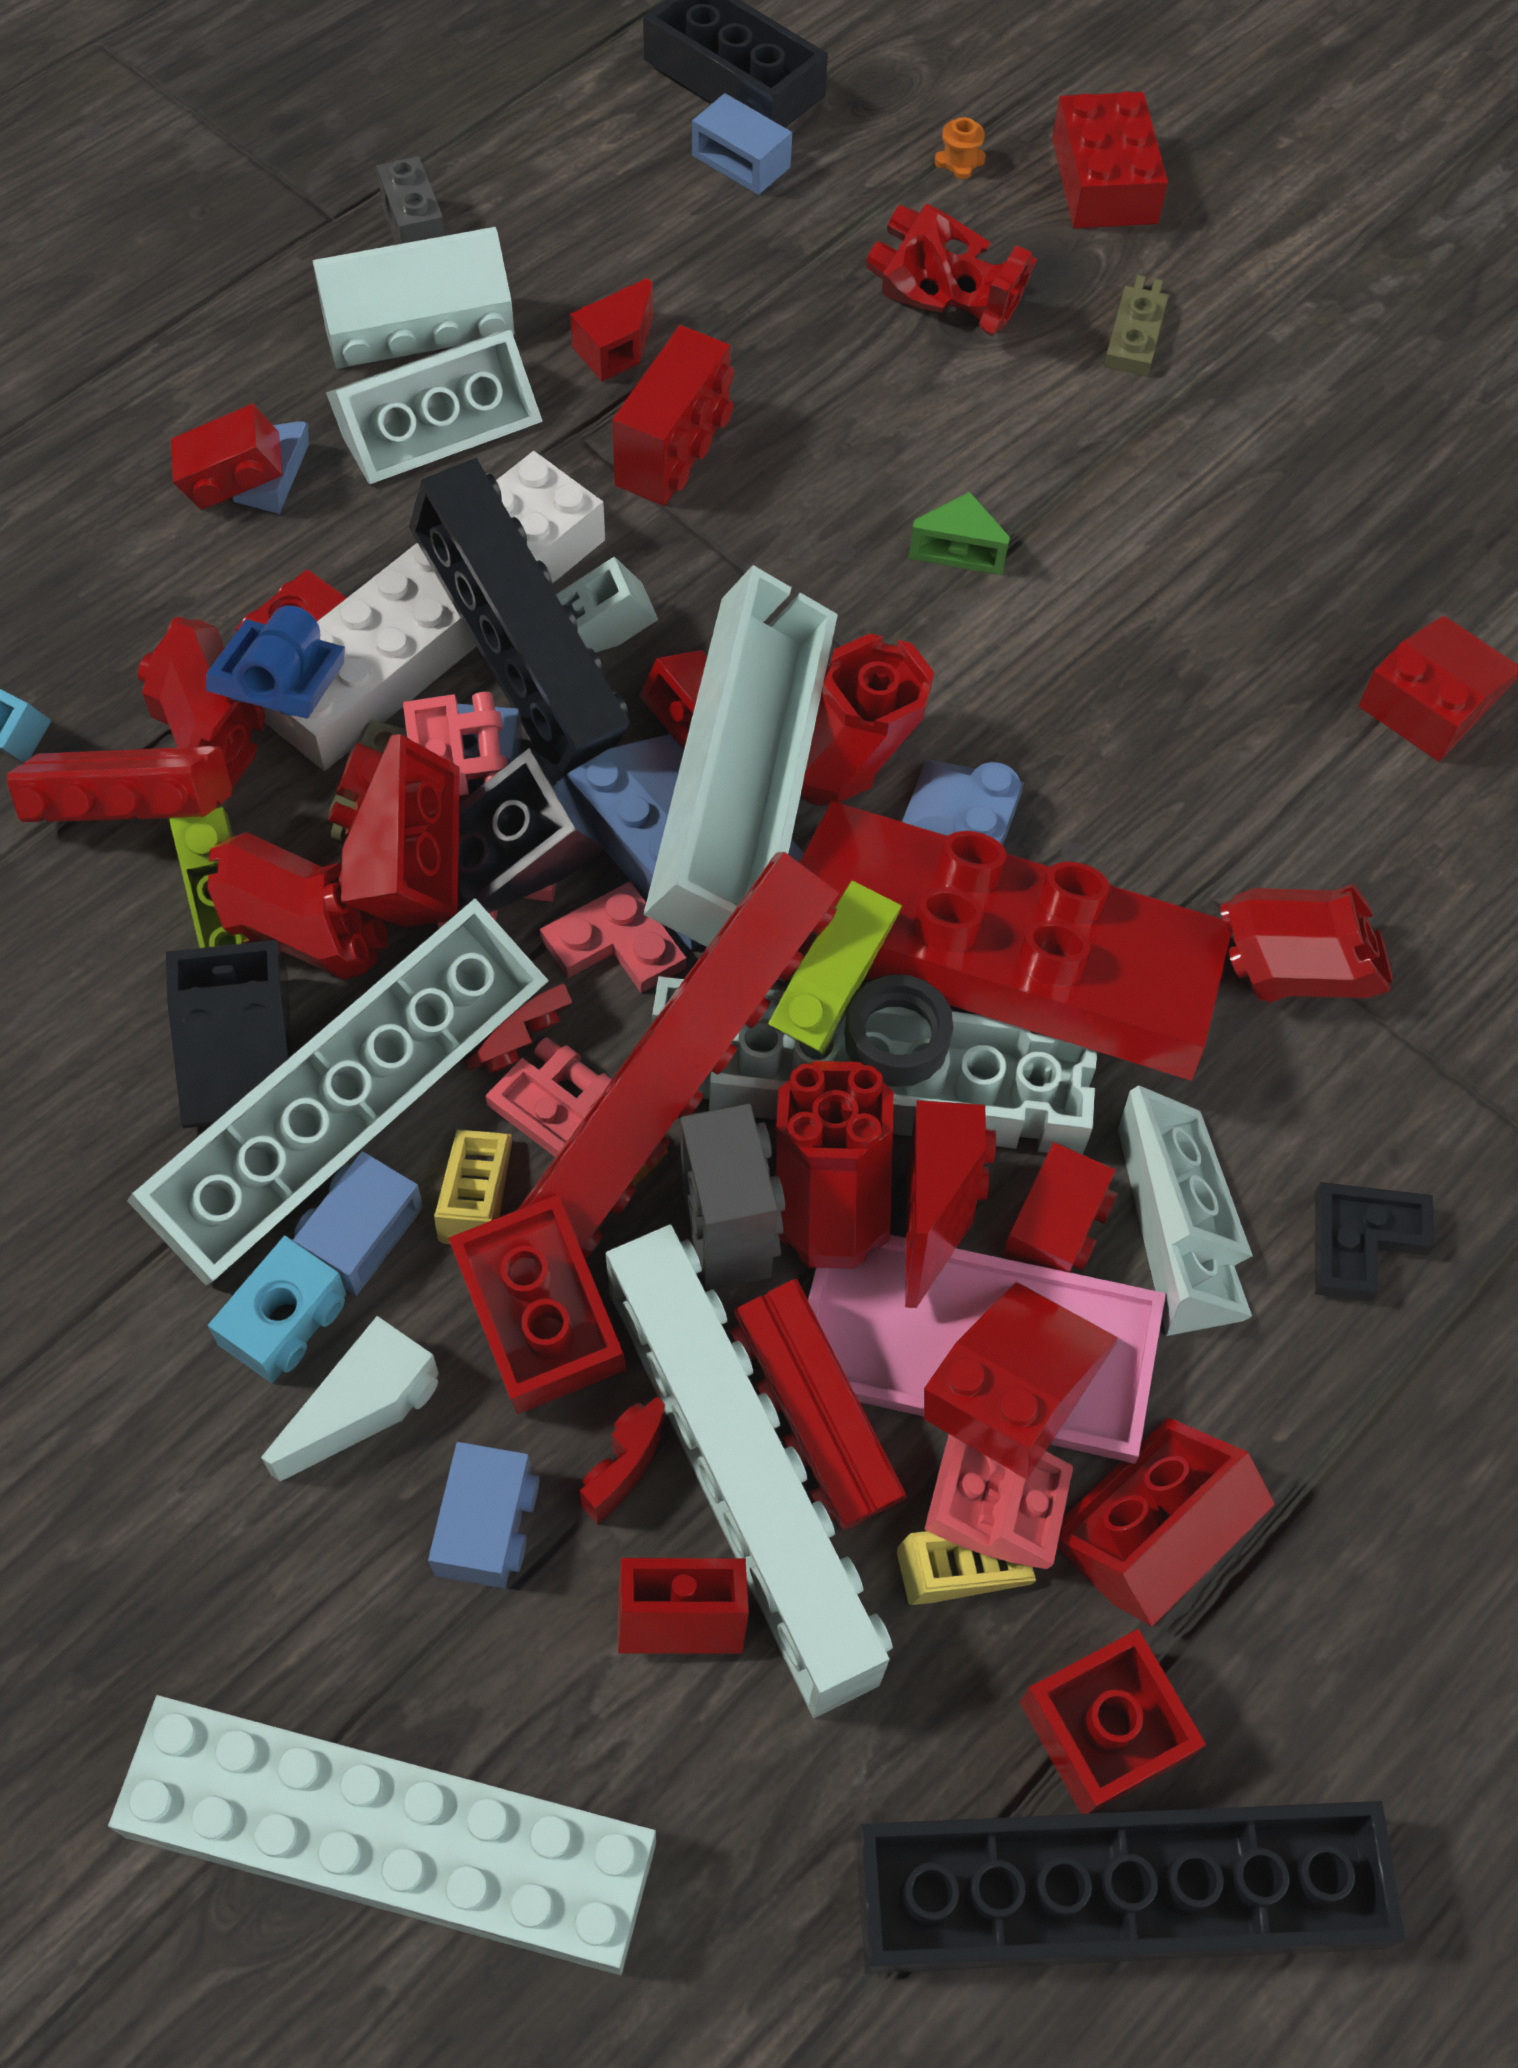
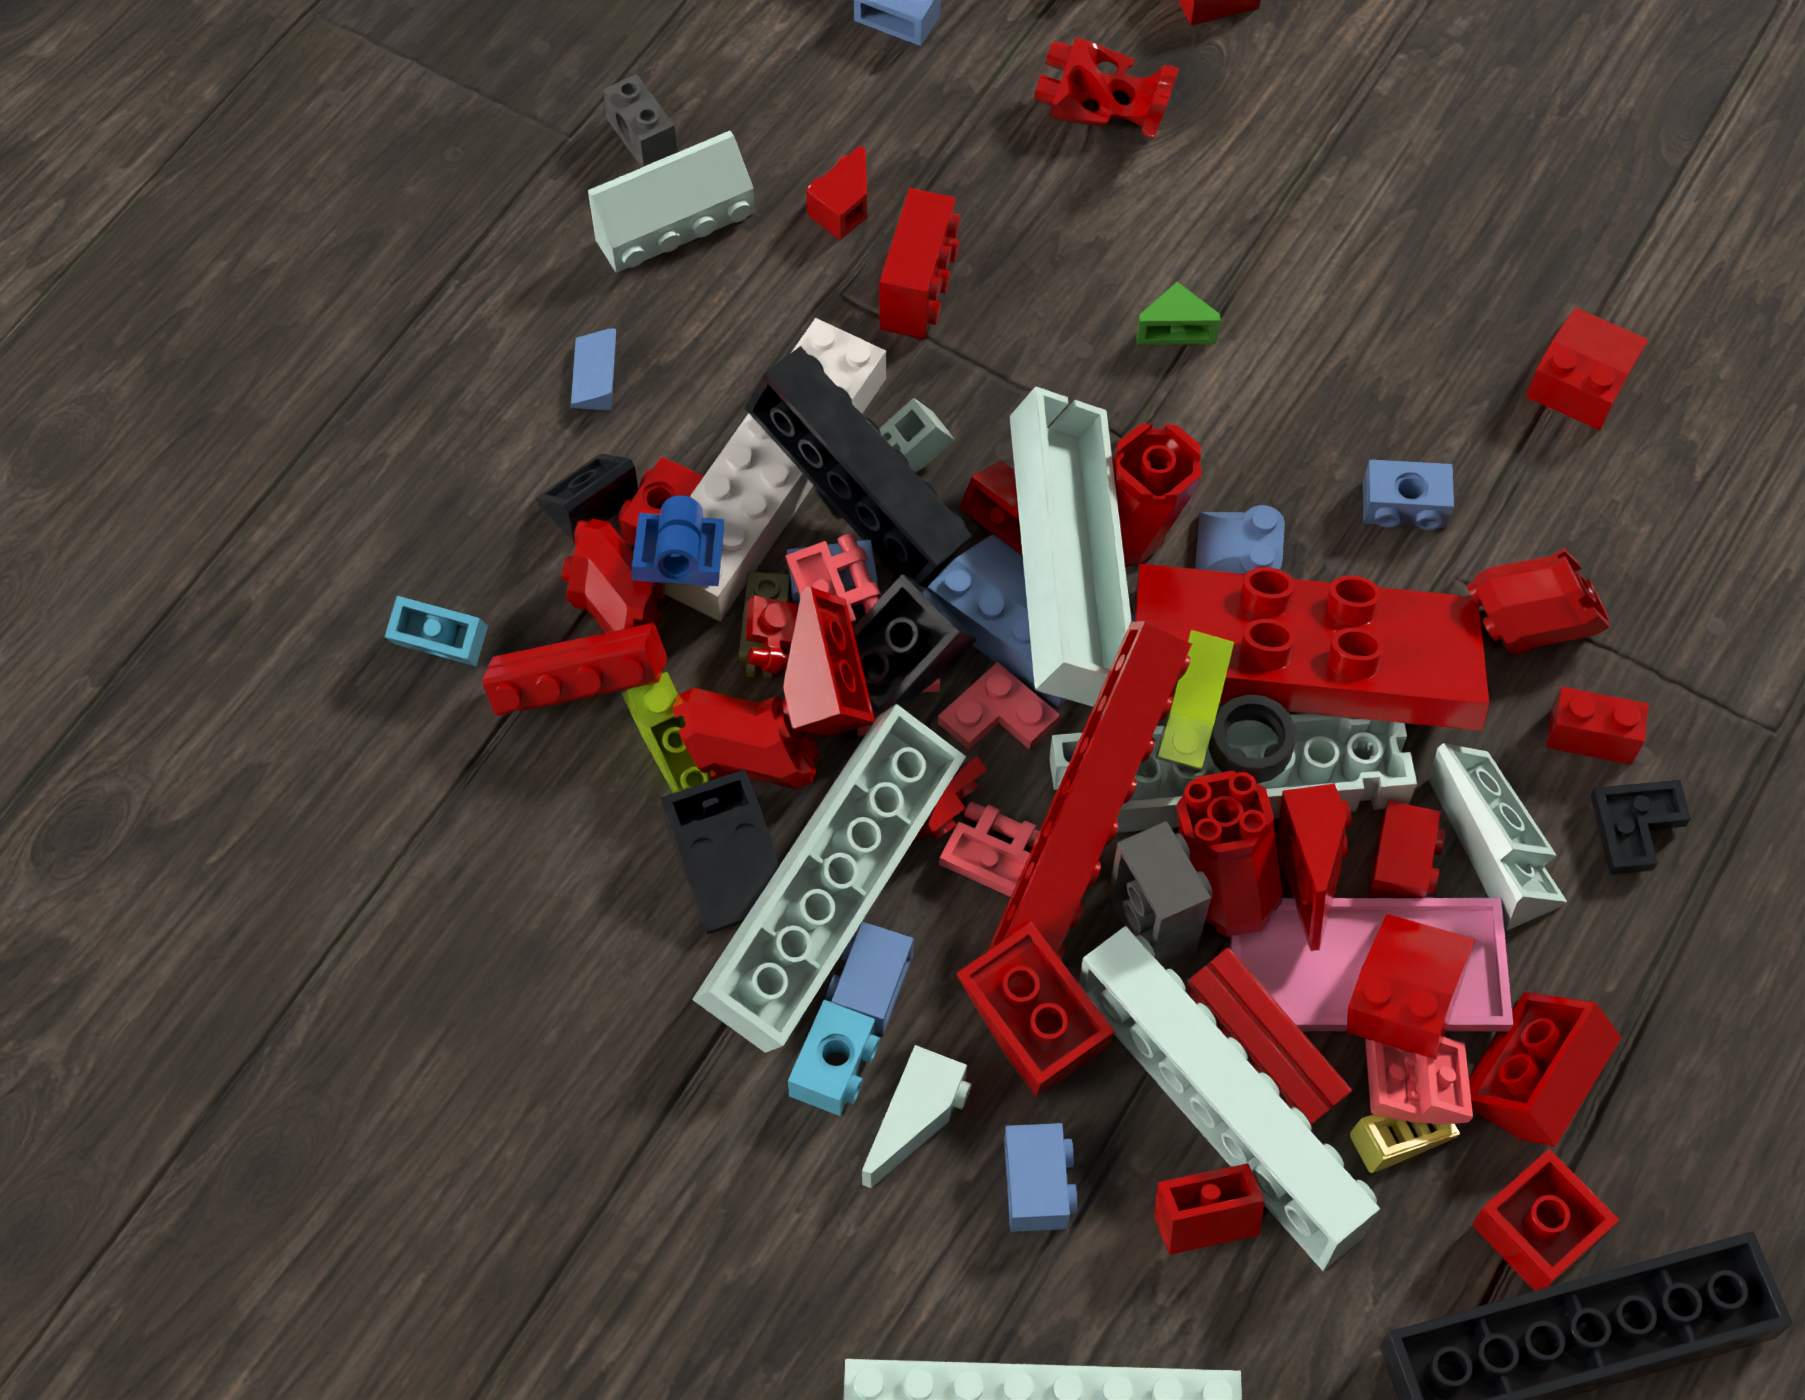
camera: 10 degrees left, 0 degrees up
red piece [171,403,283,510] -> none
light aqua slope [326,329,543,484] -> none
light yellow slope [434,1129,512,1244] -> none
red slope [580,1396,666,1525] -> none
olive hinge [1104,275,1169,377] -> none
none -> black slope [535,453,639,542]
none -> medium blue brick [1363,459,1454,530]
none -> red brick [1545,686,1649,765]

